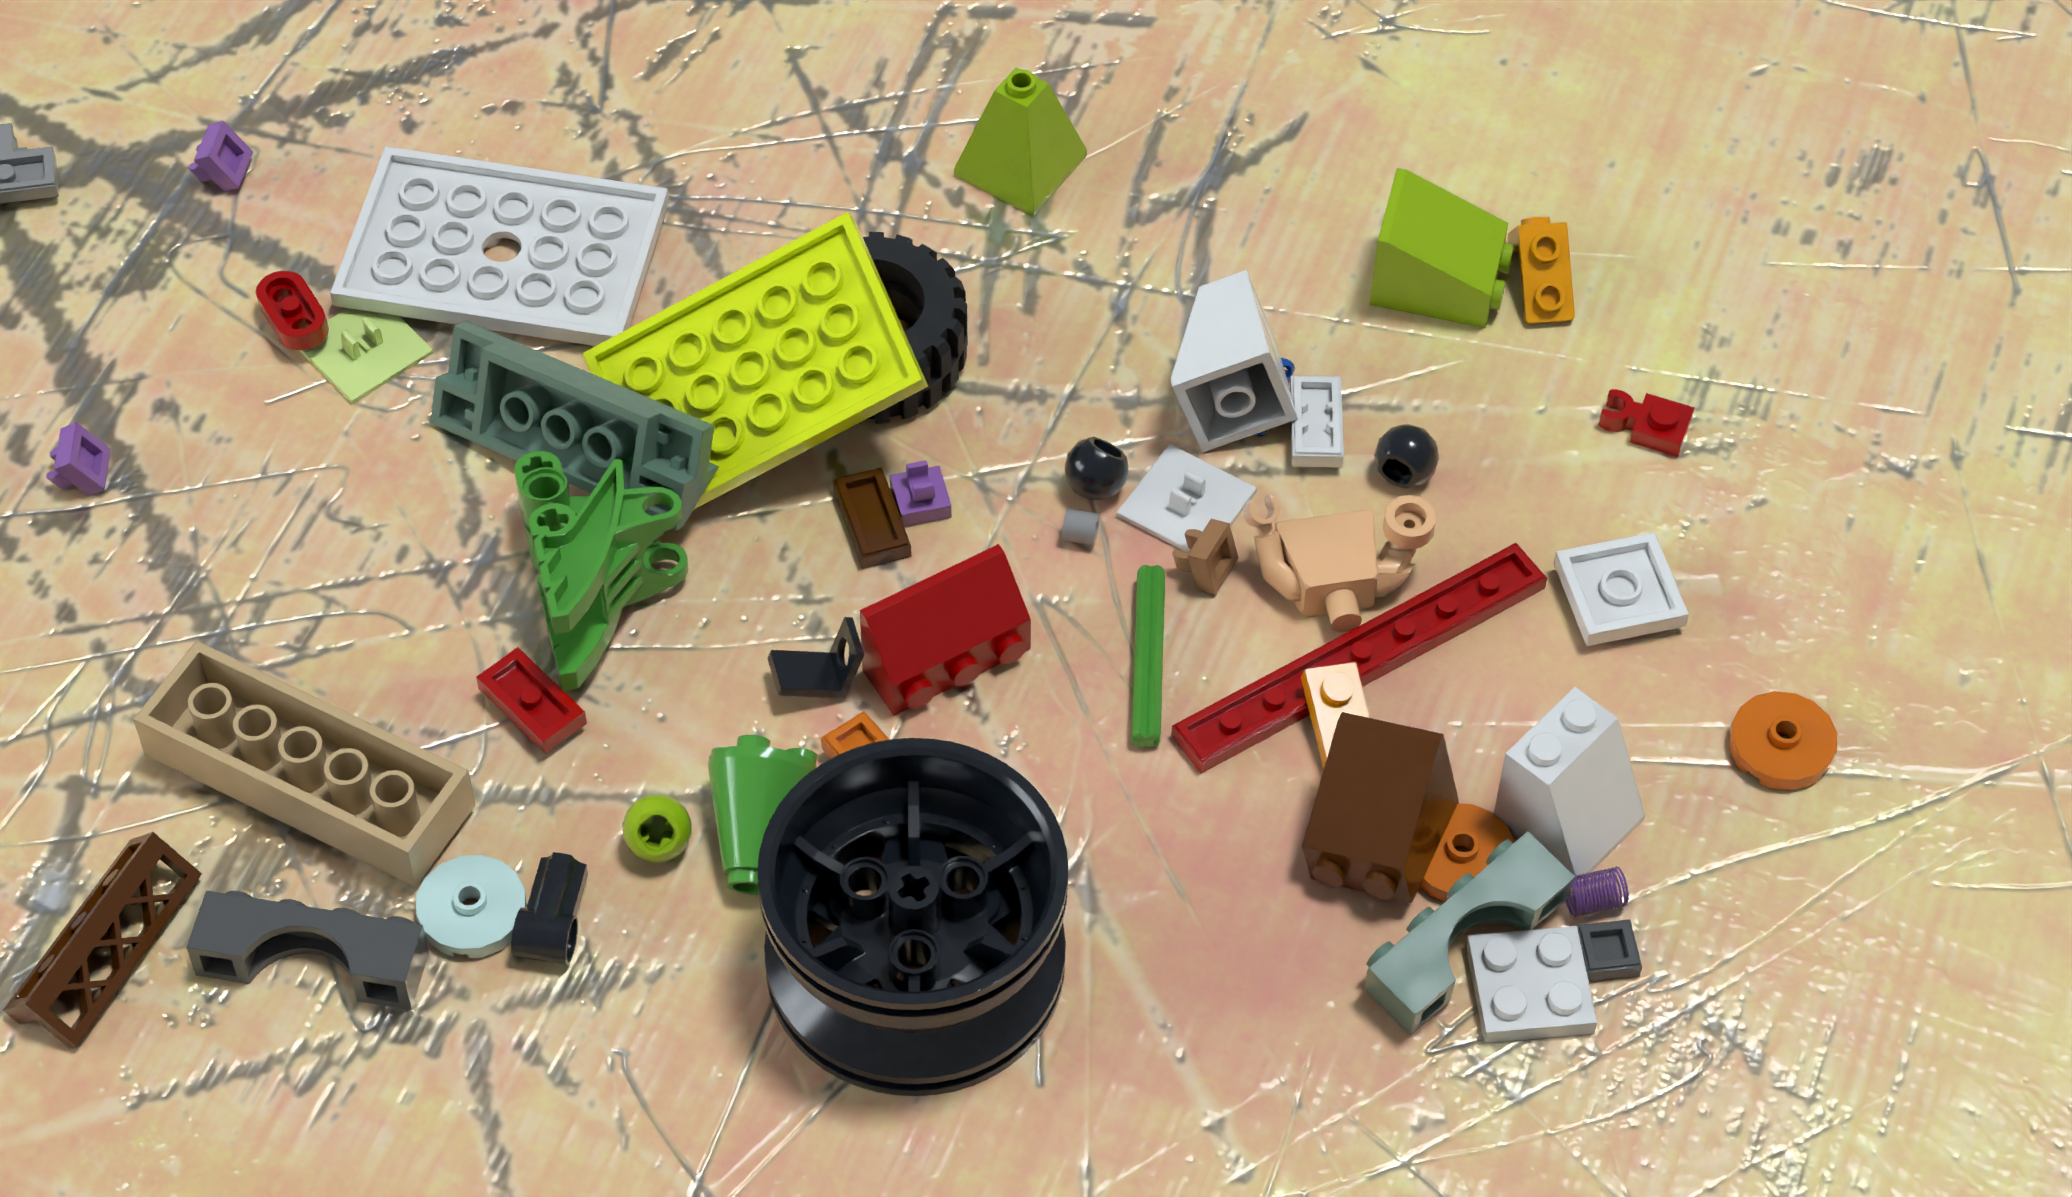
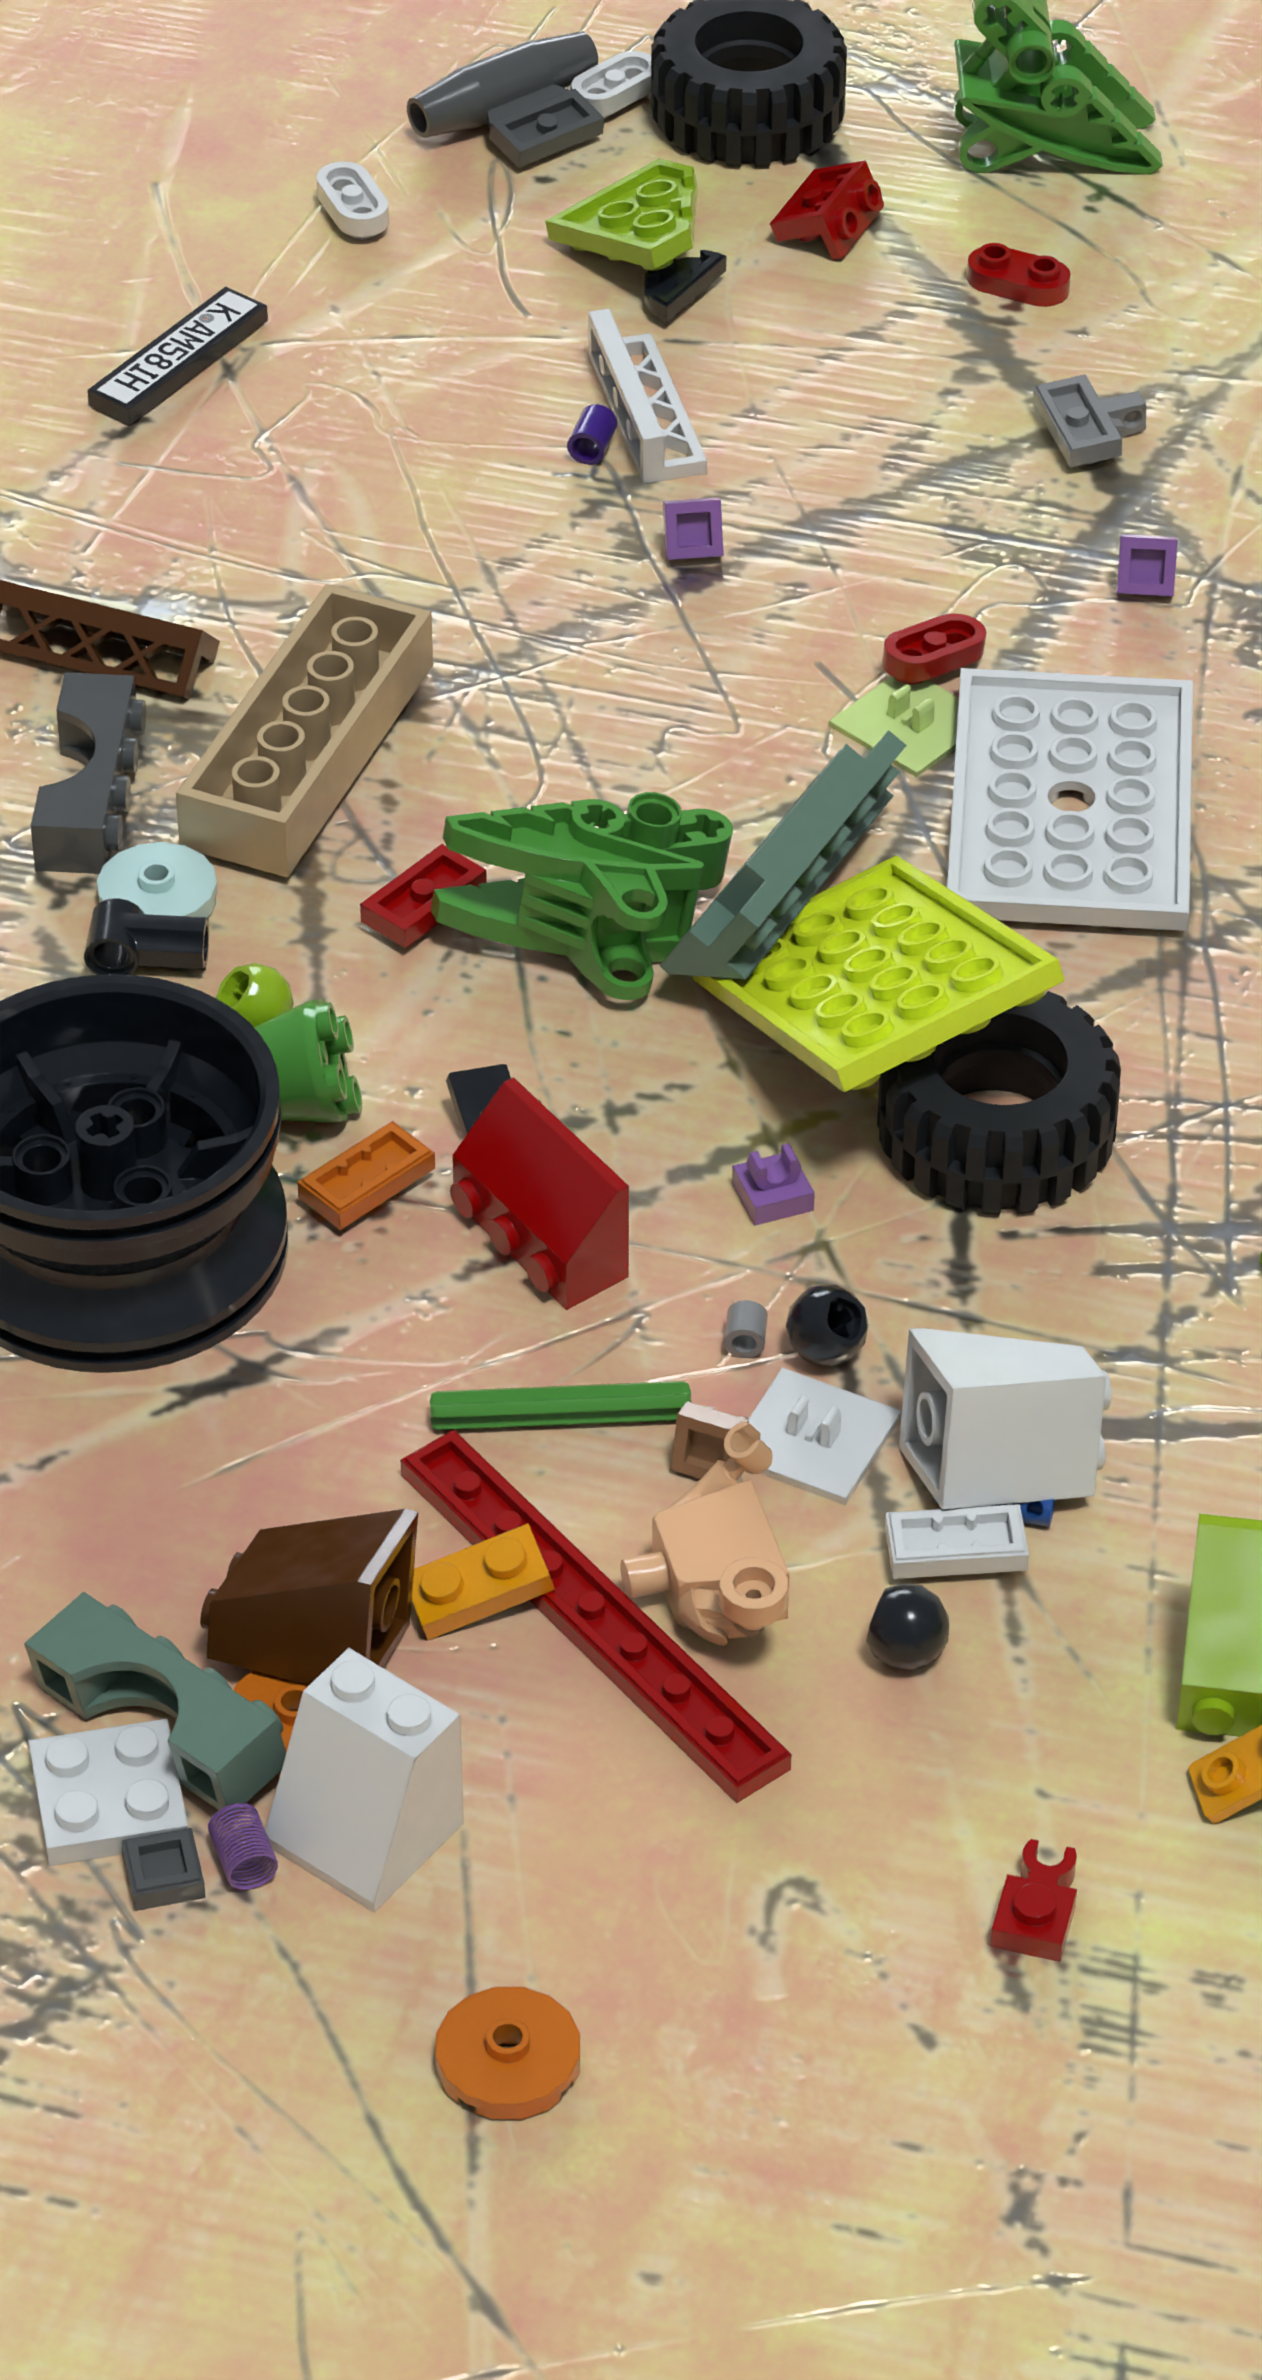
camera: 85 degrees right, 10 degrees down
reddish brown tile [833,467,912,569] -> none
white plate [1554,532,1689,646] -> none

